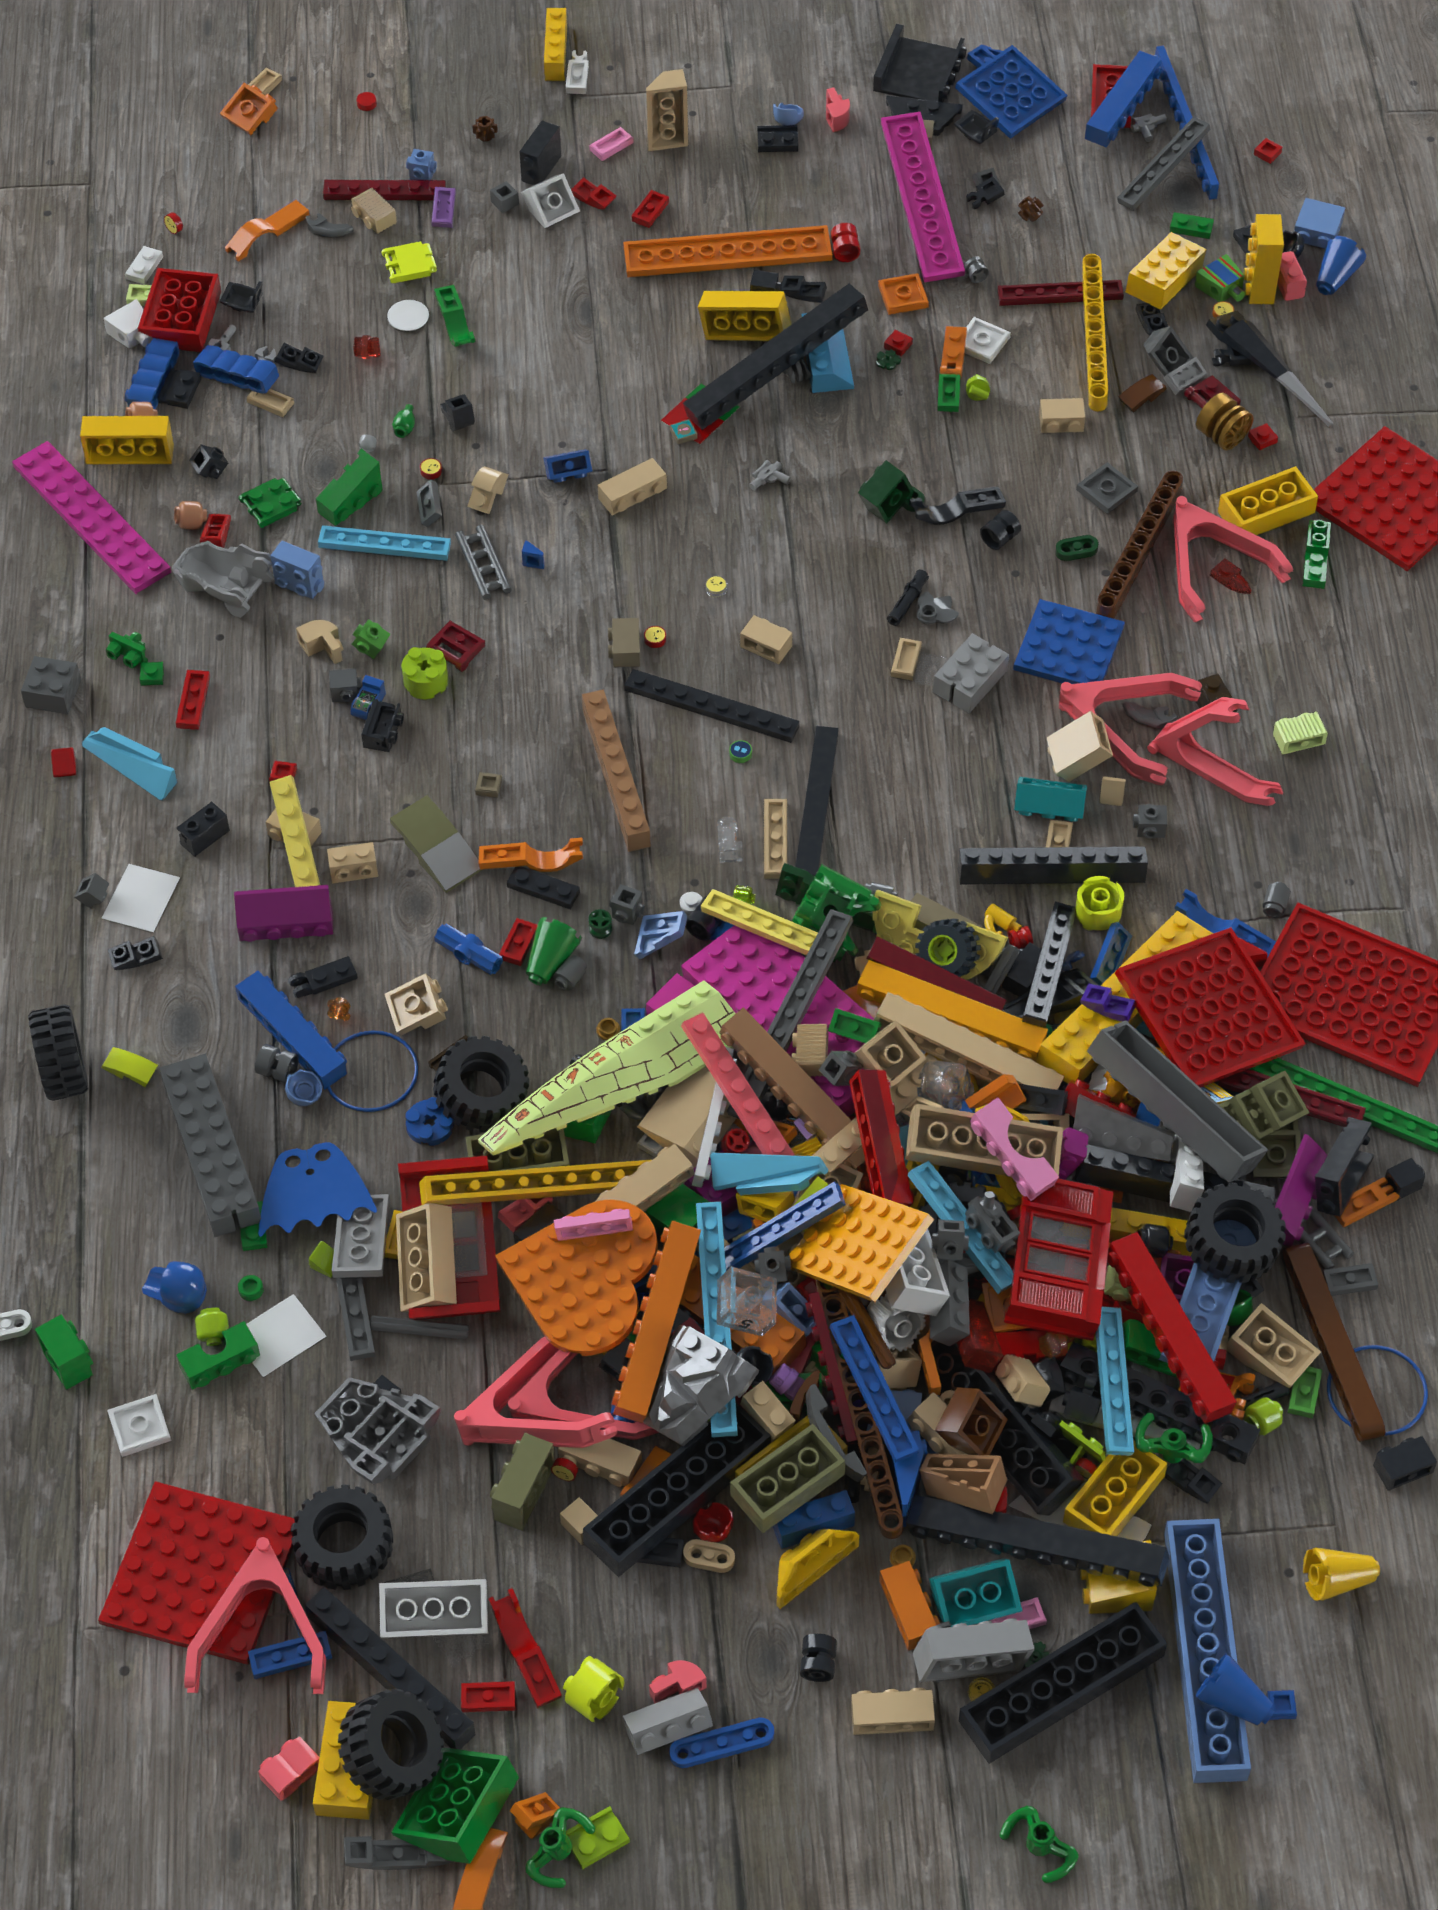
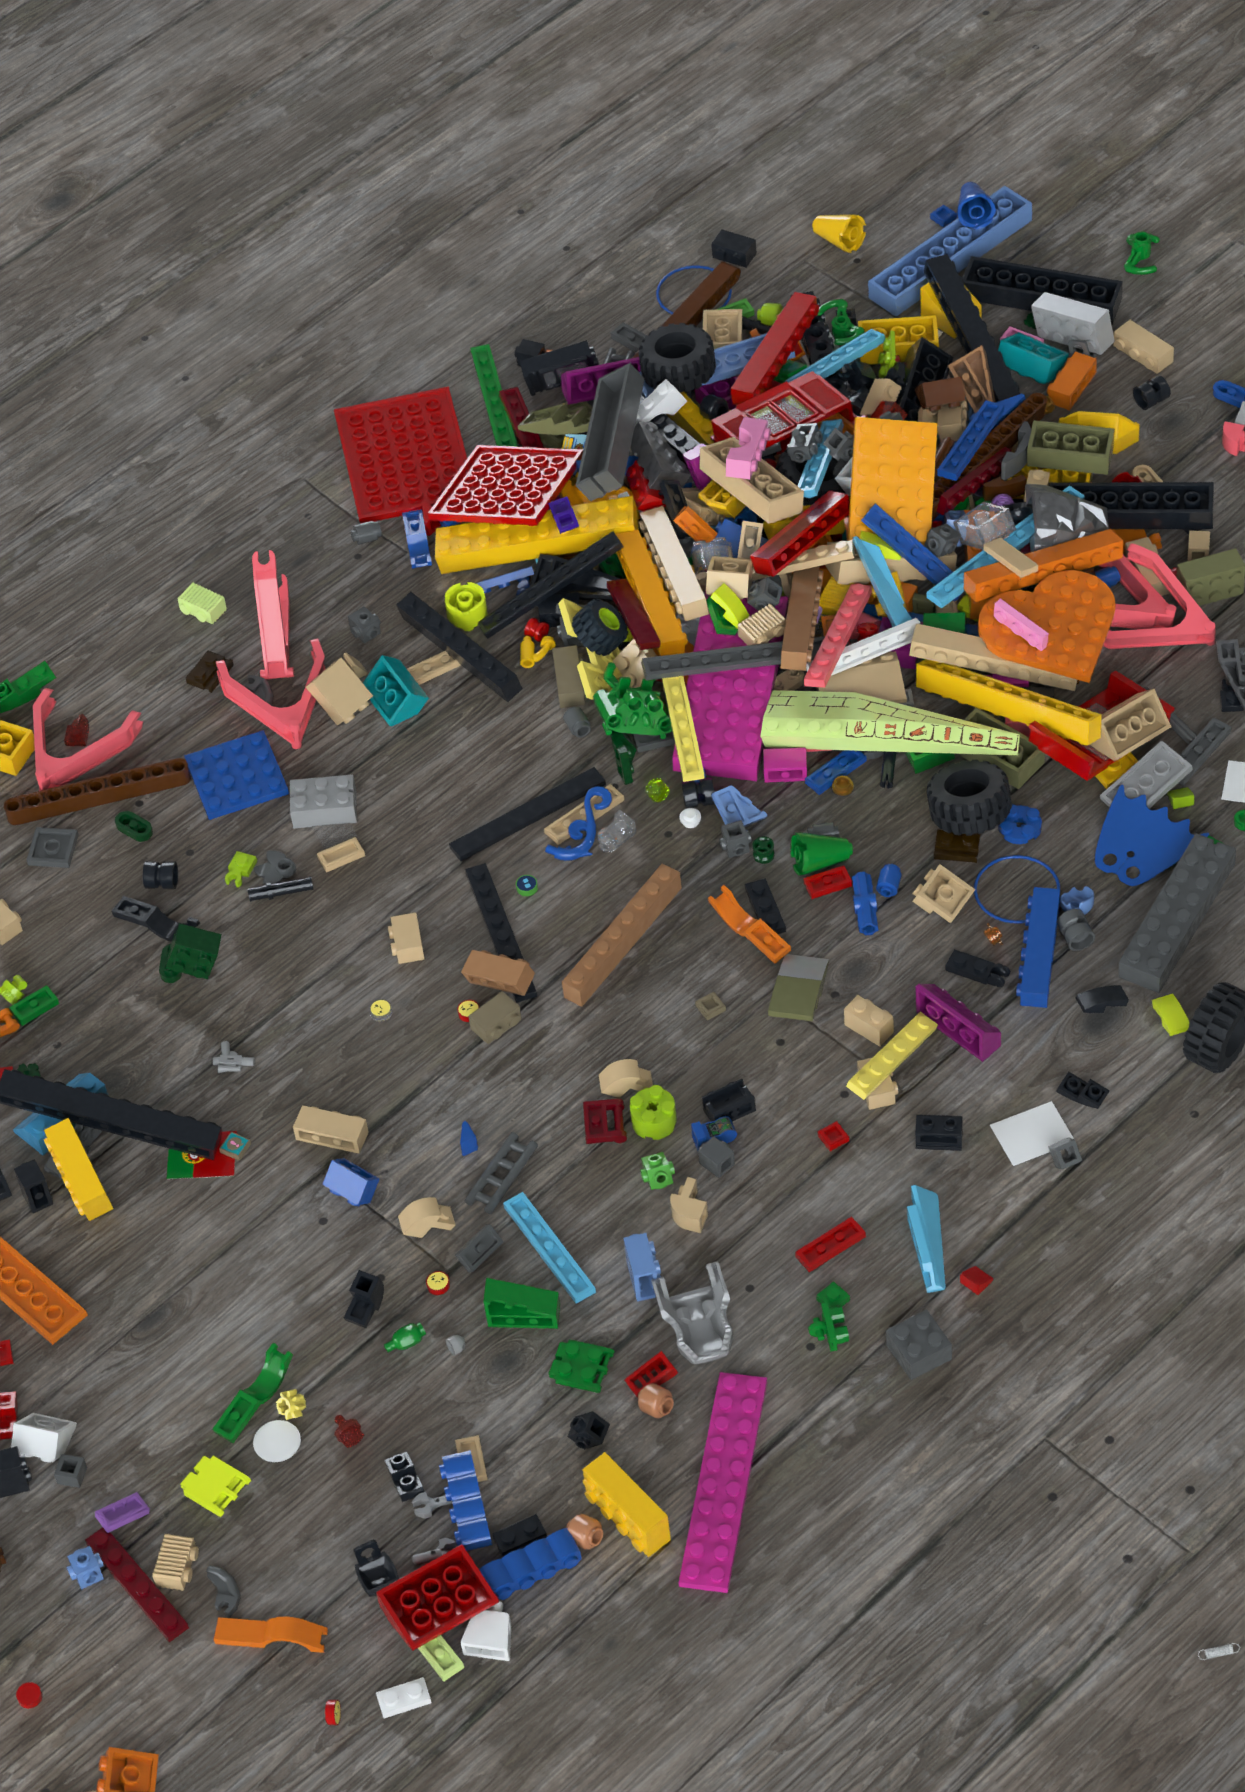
camera: 125 degrees left, 5 degrees down
none -> lime plate [225,851,257,888]
none -> light yellow gear [276,1389,306,1420]
none -> medium nougat brick [461,950,535,996]
none -> blue plant [545,786,612,861]
none -> tan brick [599,1059,653,1098]
none -> neon yellow slope [710,583,749,629]
none -> blue brick [876,864,902,897]
none -> tan tile [984,537,1038,578]
none -> black slope [1076,985,1129,1013]

